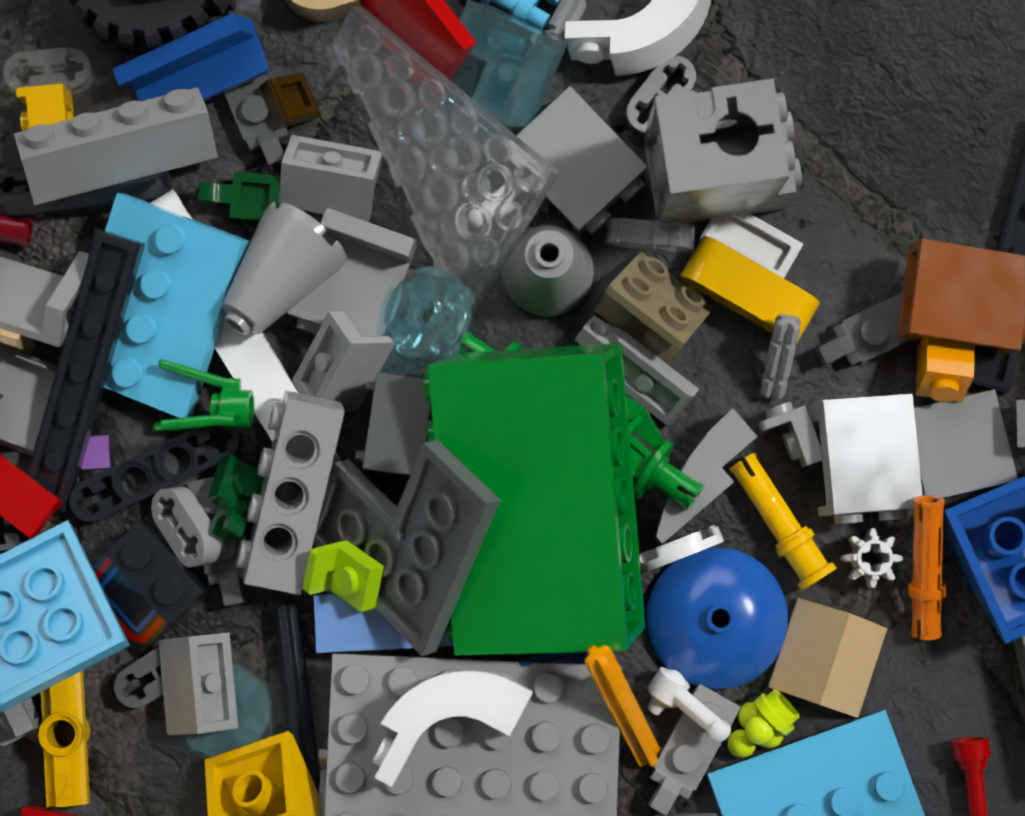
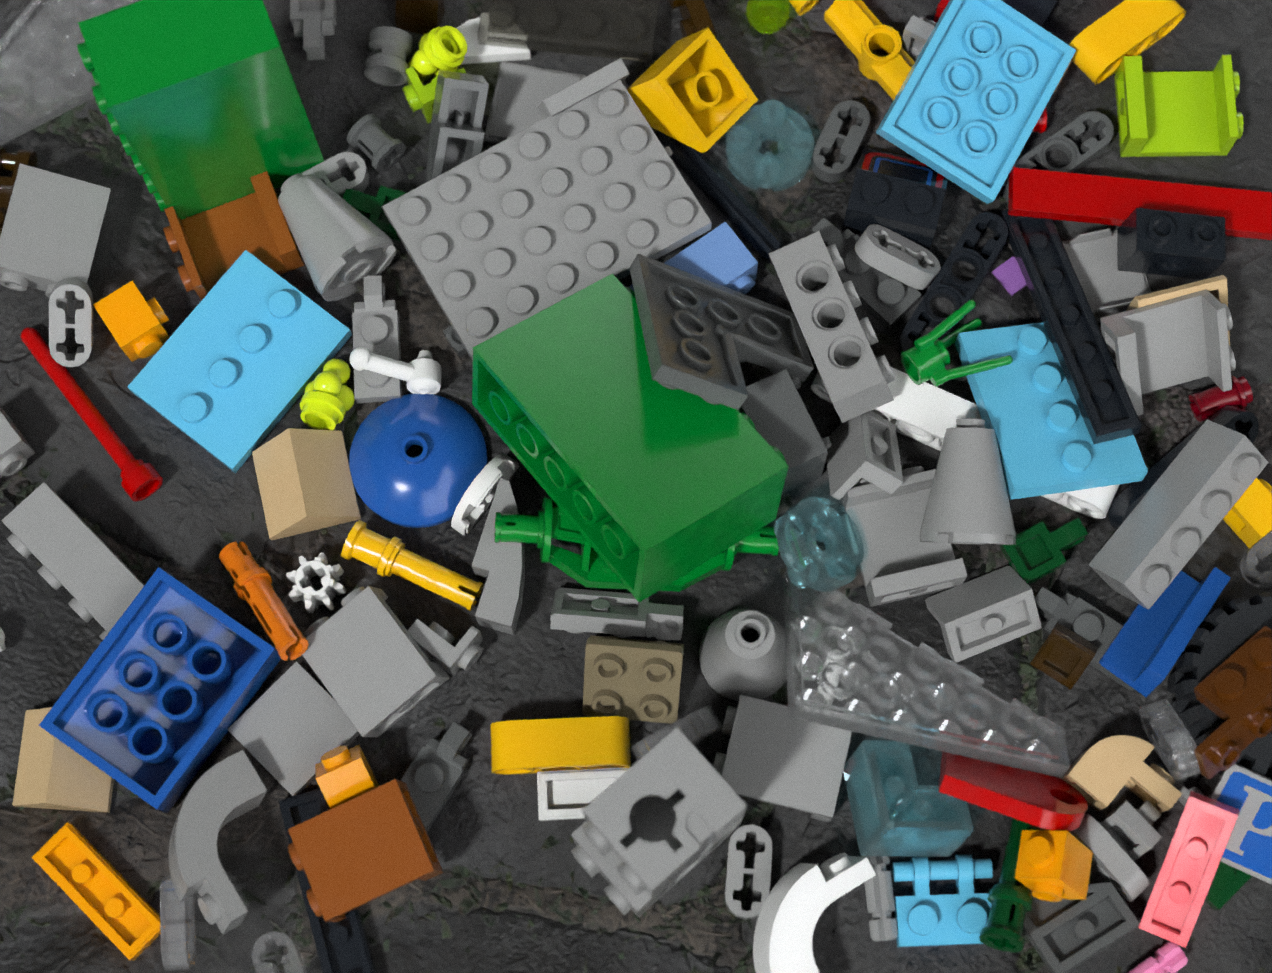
camera: 150 degrees right, 10 degrees down
light grey panel [159,632,238,735] -> none
dark green plate [207,454,264,543] -> none
lime bracket [303,540,384,612] -> none
white arch [372,670,533,787] -> none
light orange axle [584,645,661,767] -> none
light grey axle [760,313,801,400] -> none

